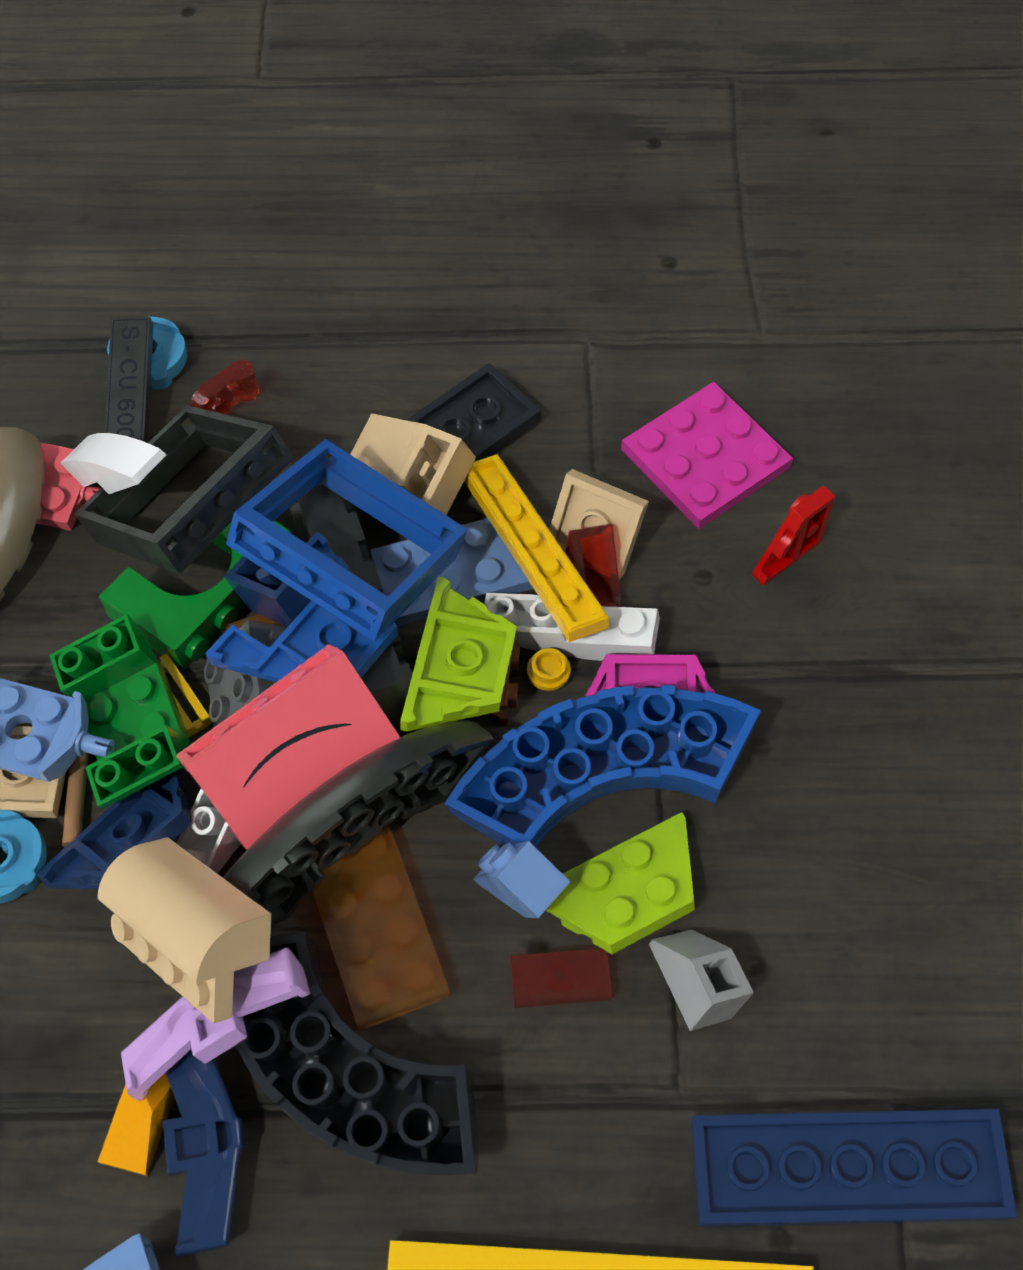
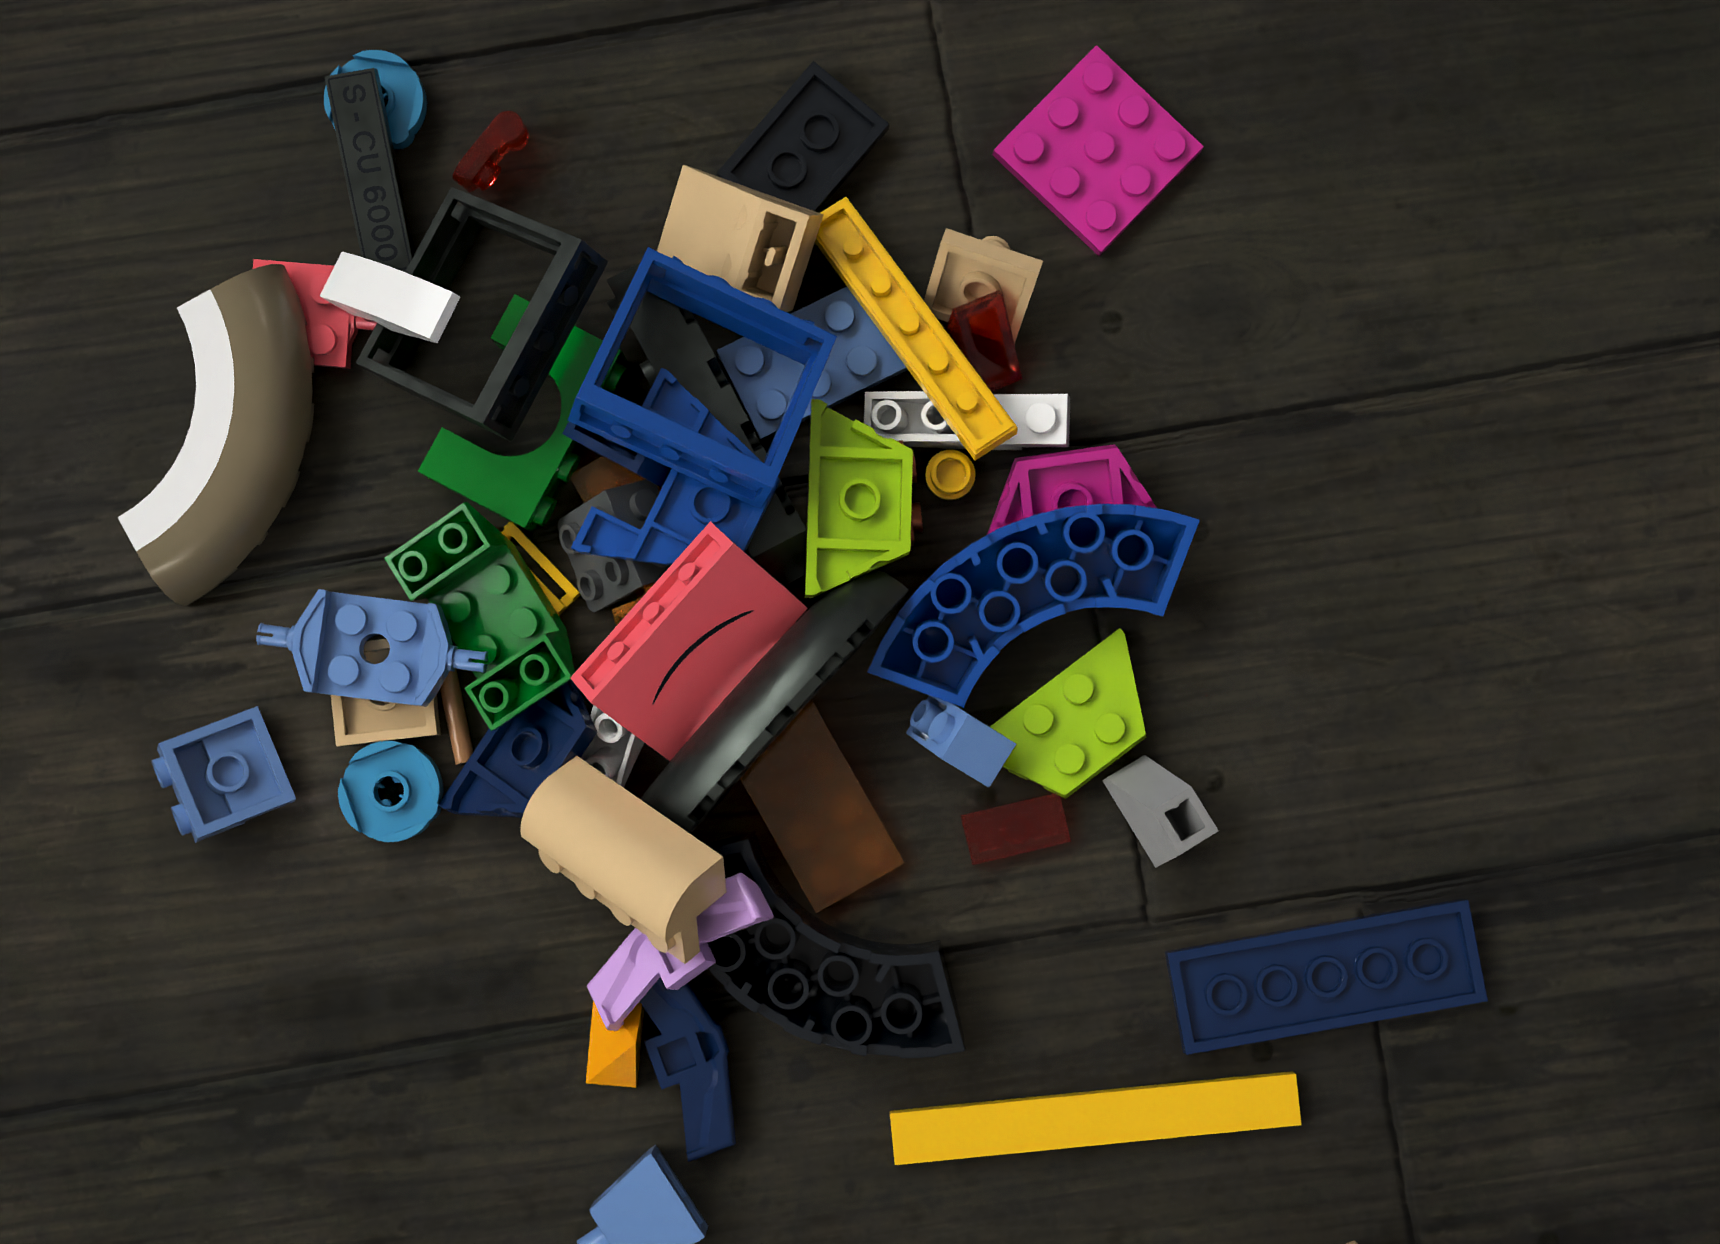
camera: 10 degrees left, 25 degrees up
red wing [752,485,836,586] -> none

